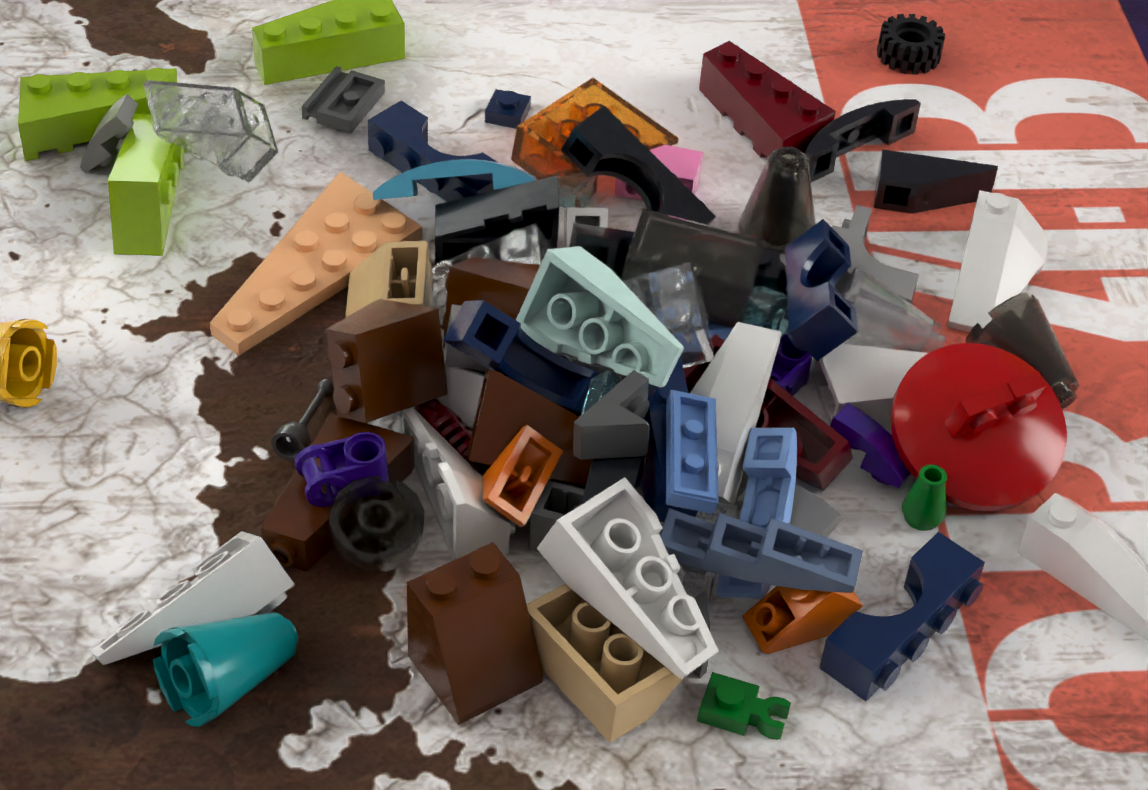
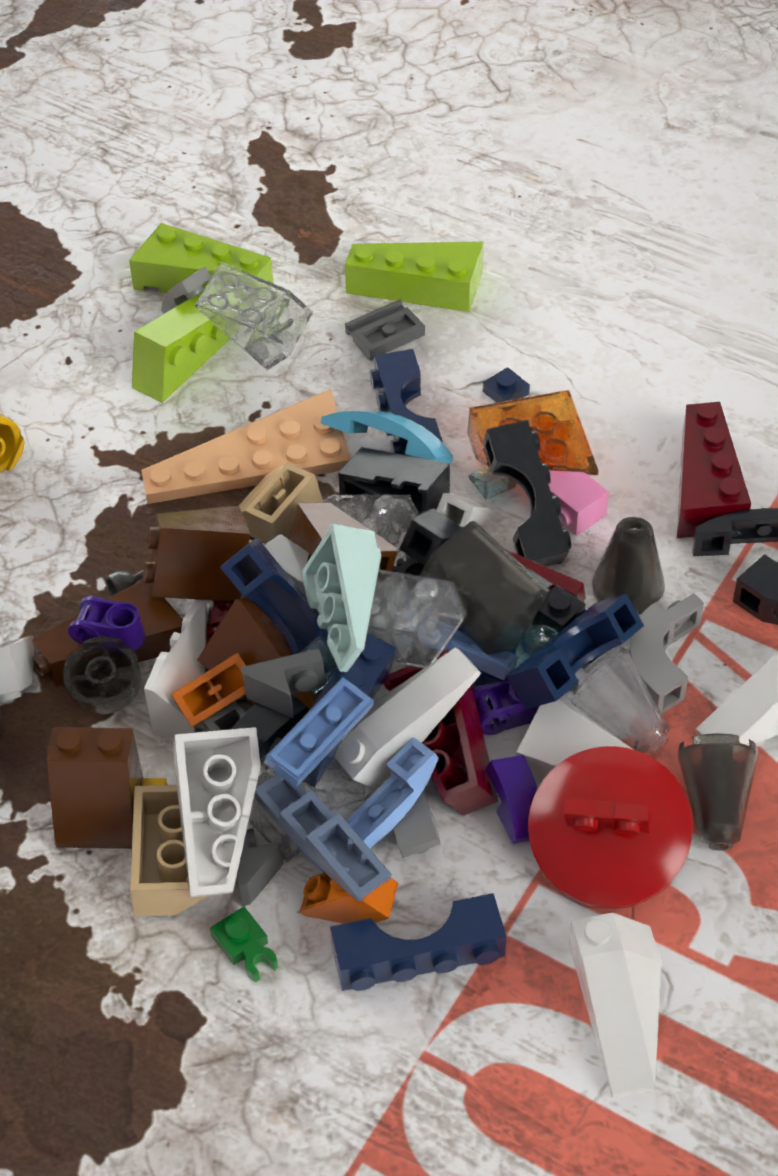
camera: 40 degrees right, 5 degrees up
green cone [901,465,947,531] -> none

